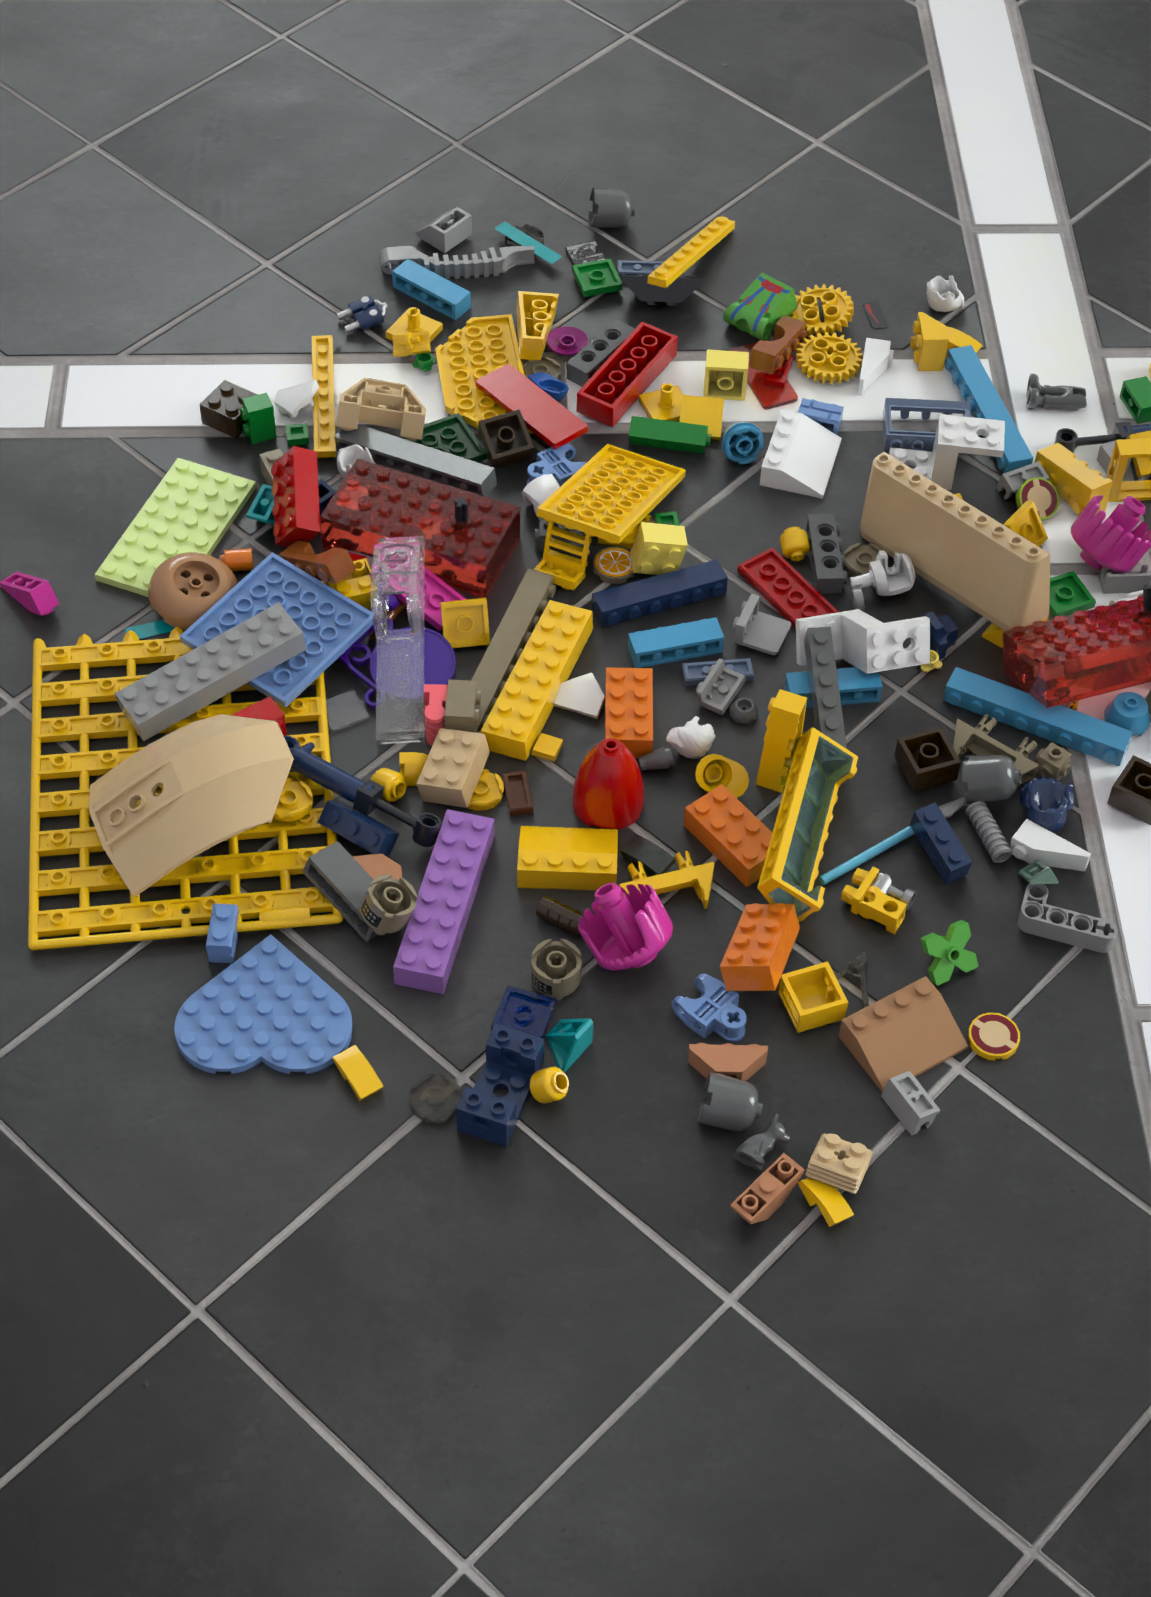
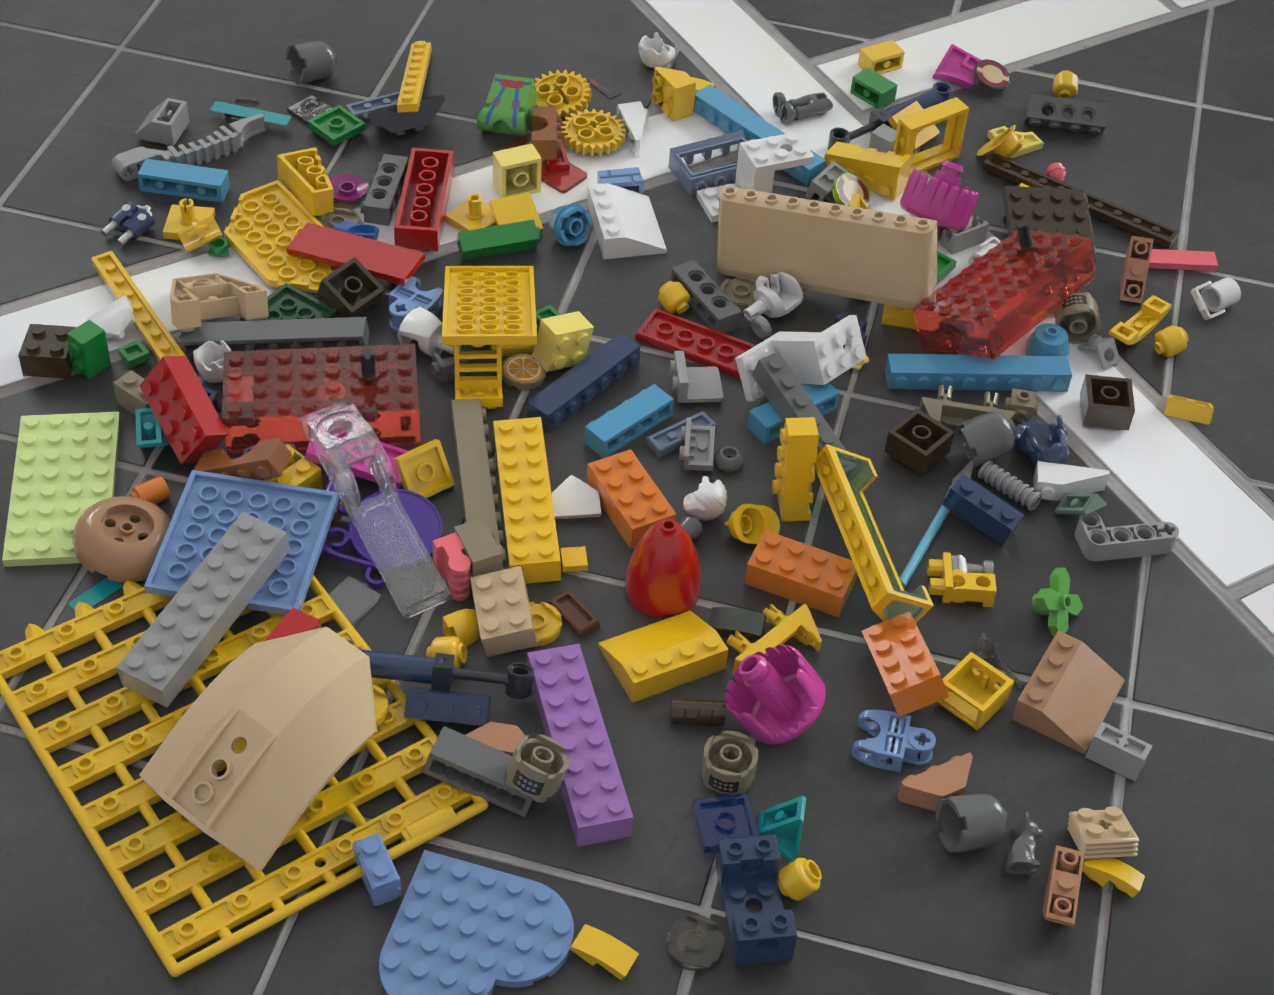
camera: 30 degrees left, 5 degrees down
tile [968,1013,1020,1061] -> none

